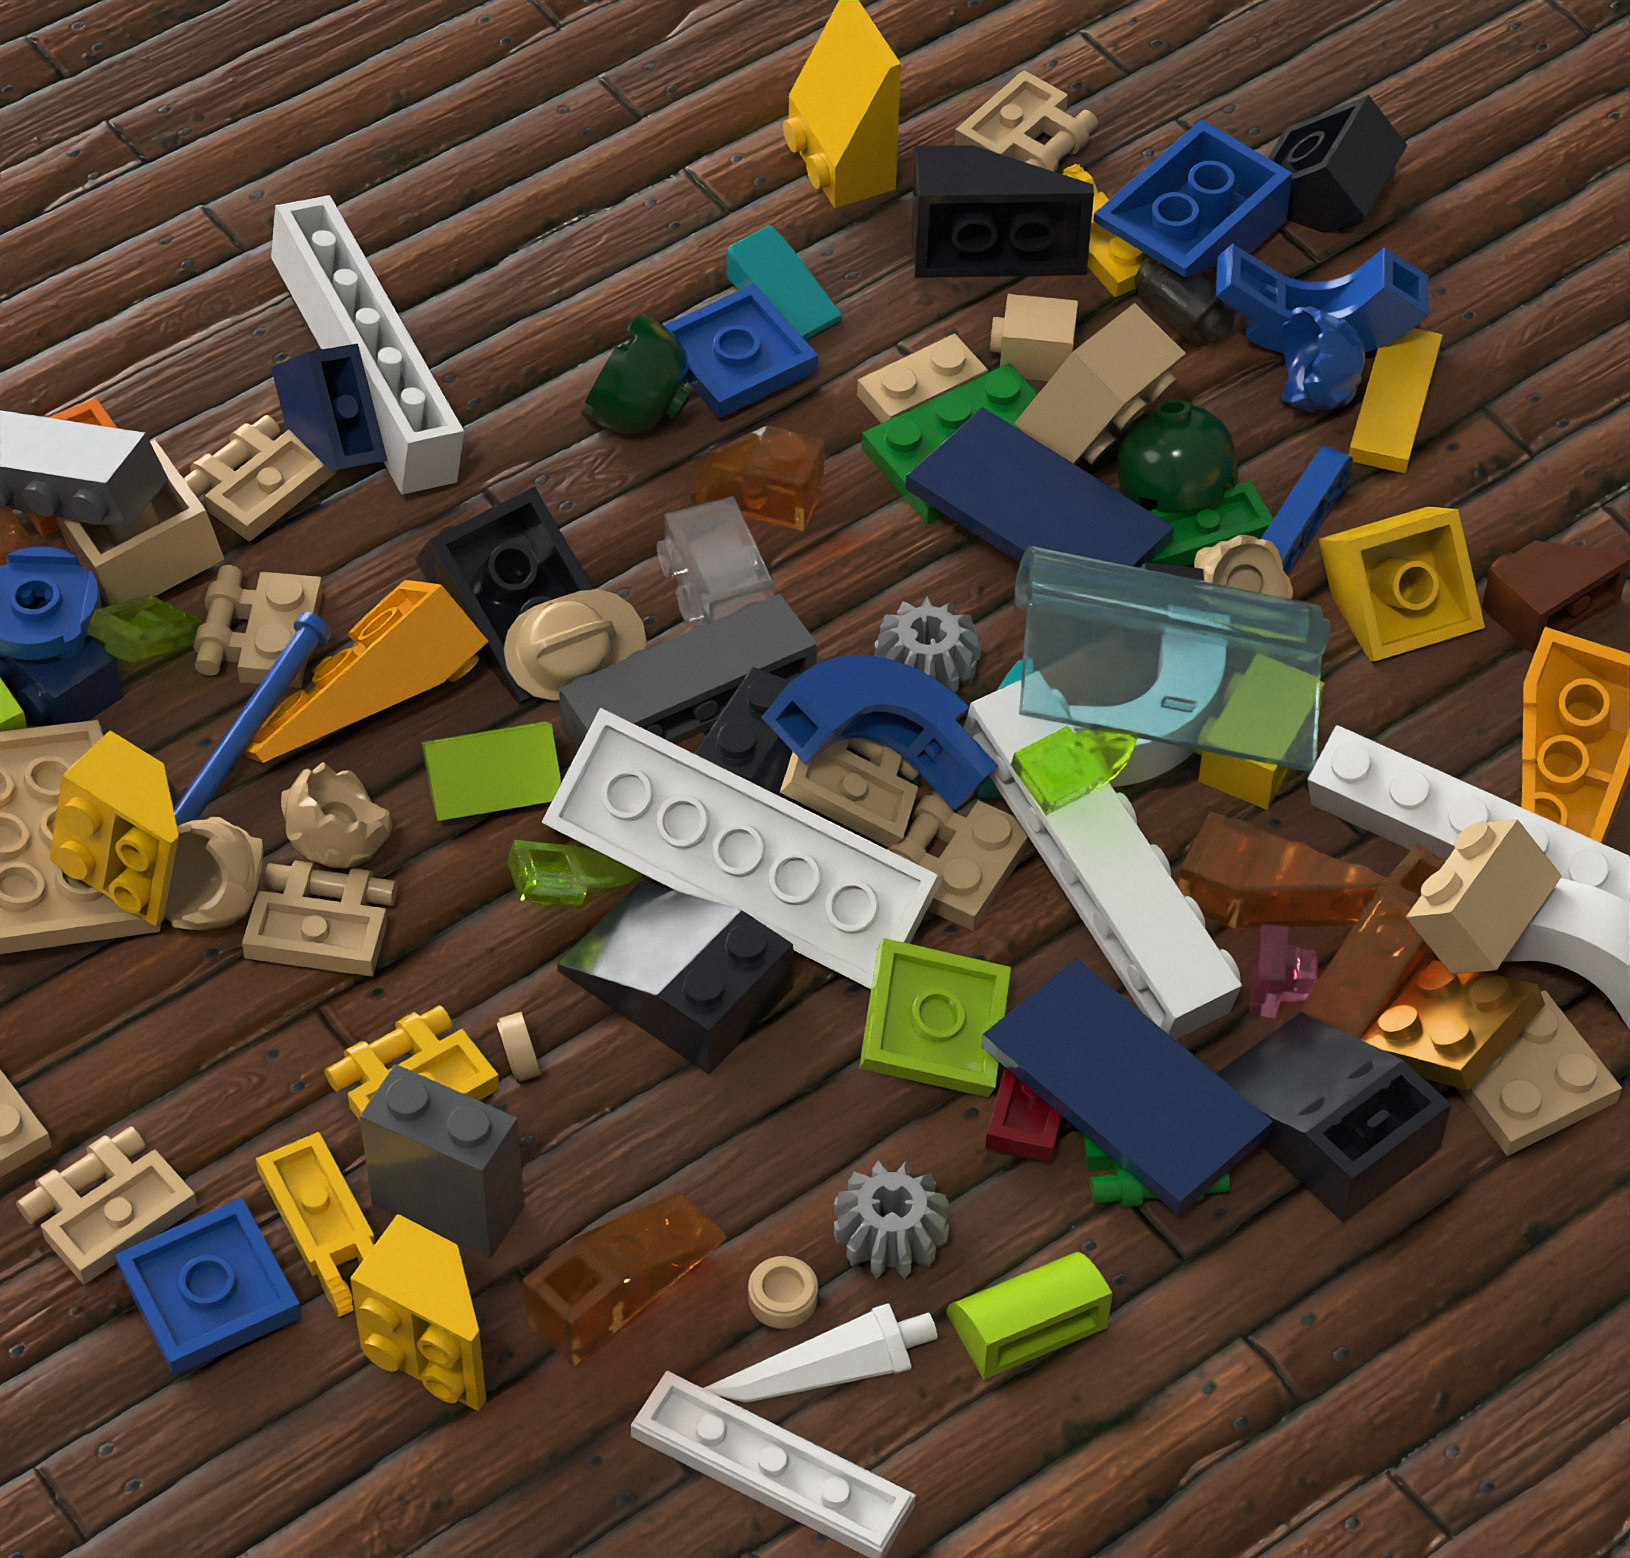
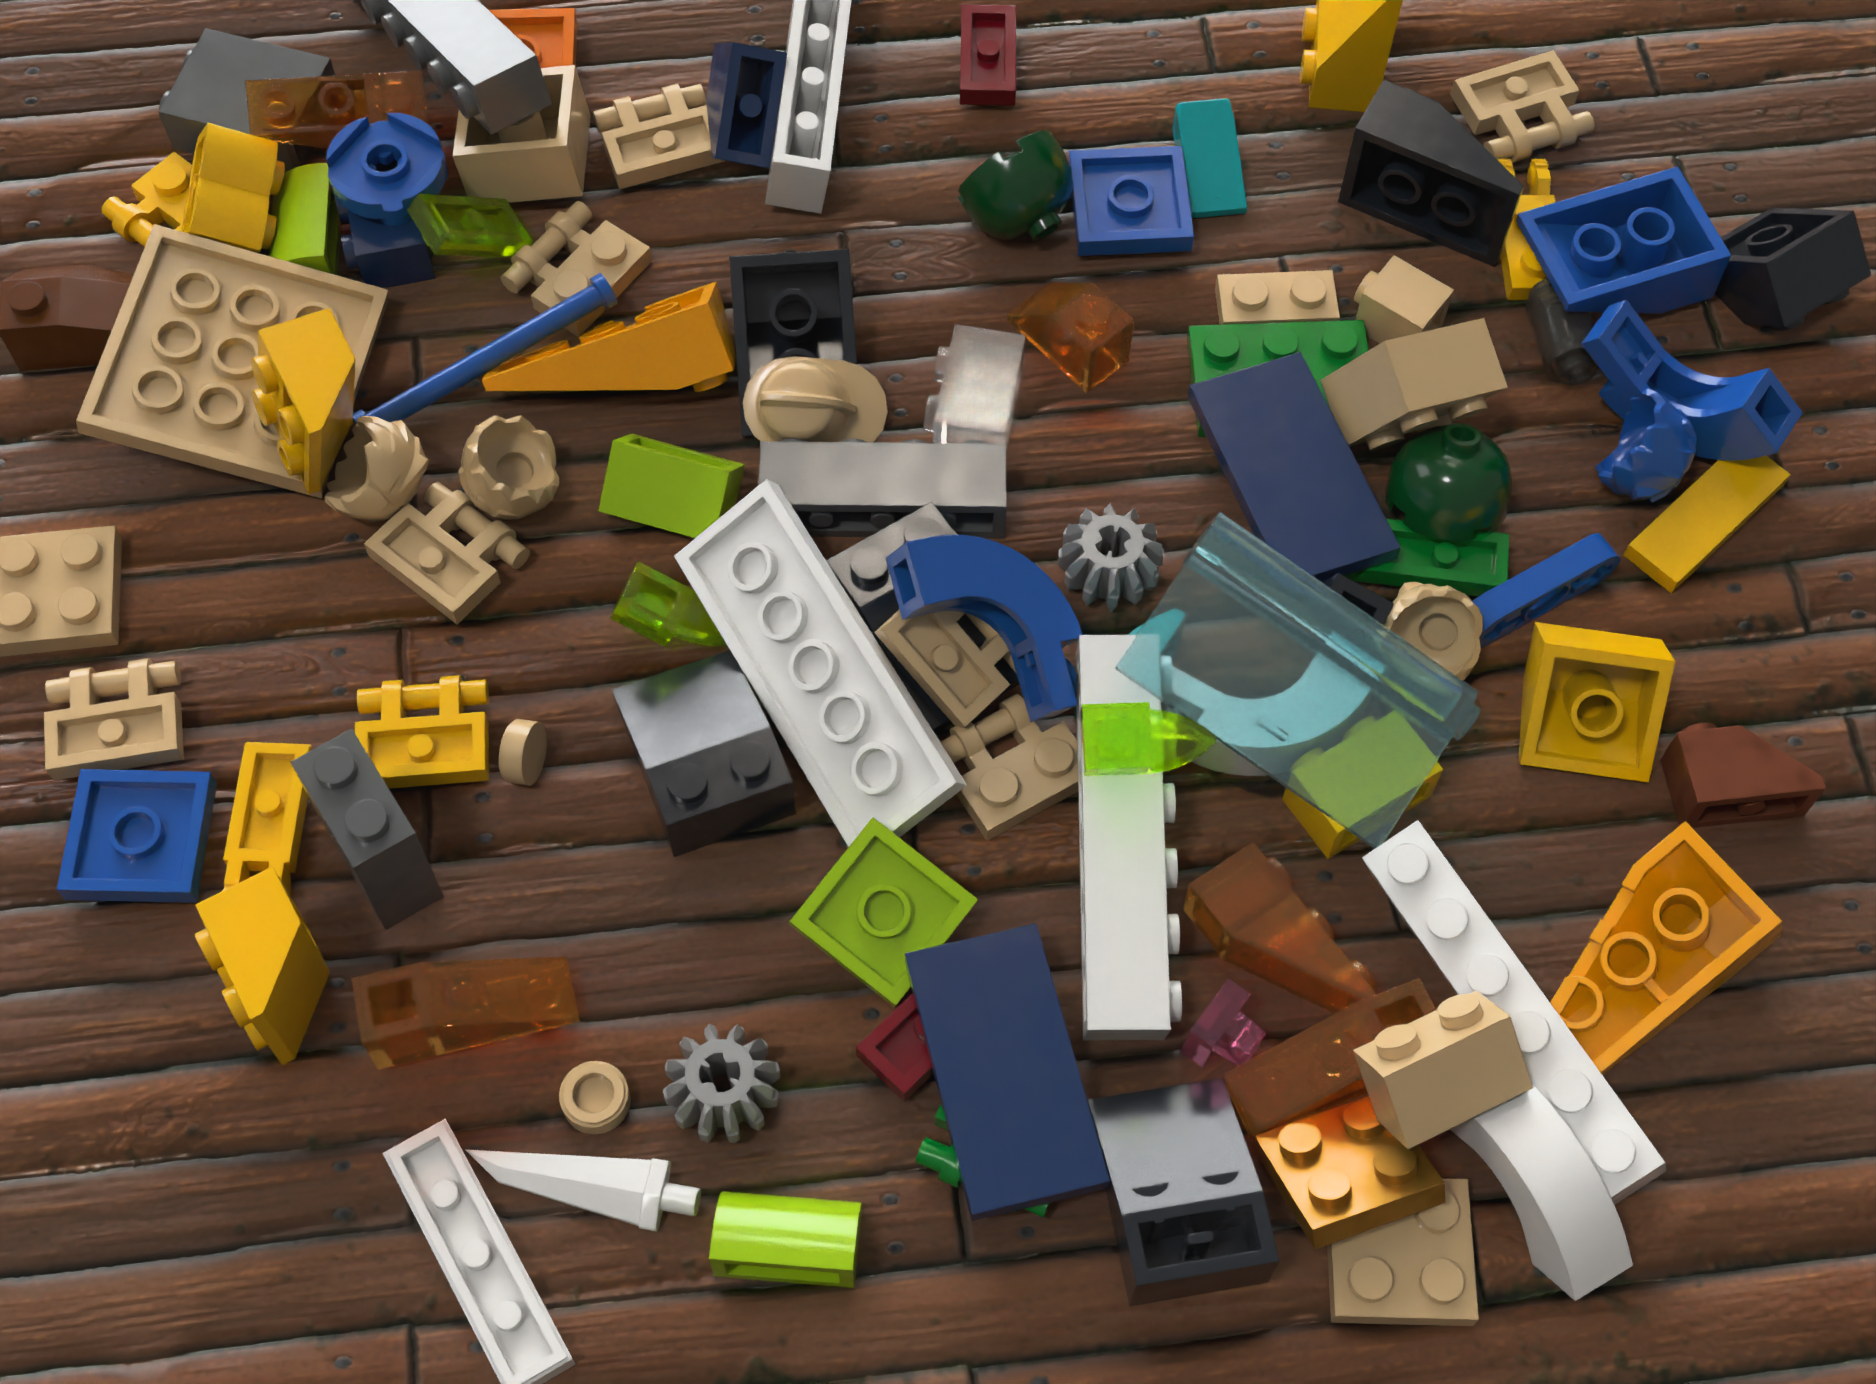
camera: 30 degrees right, 10 degrees up
none -> dark red plate [960,4,1016,106]

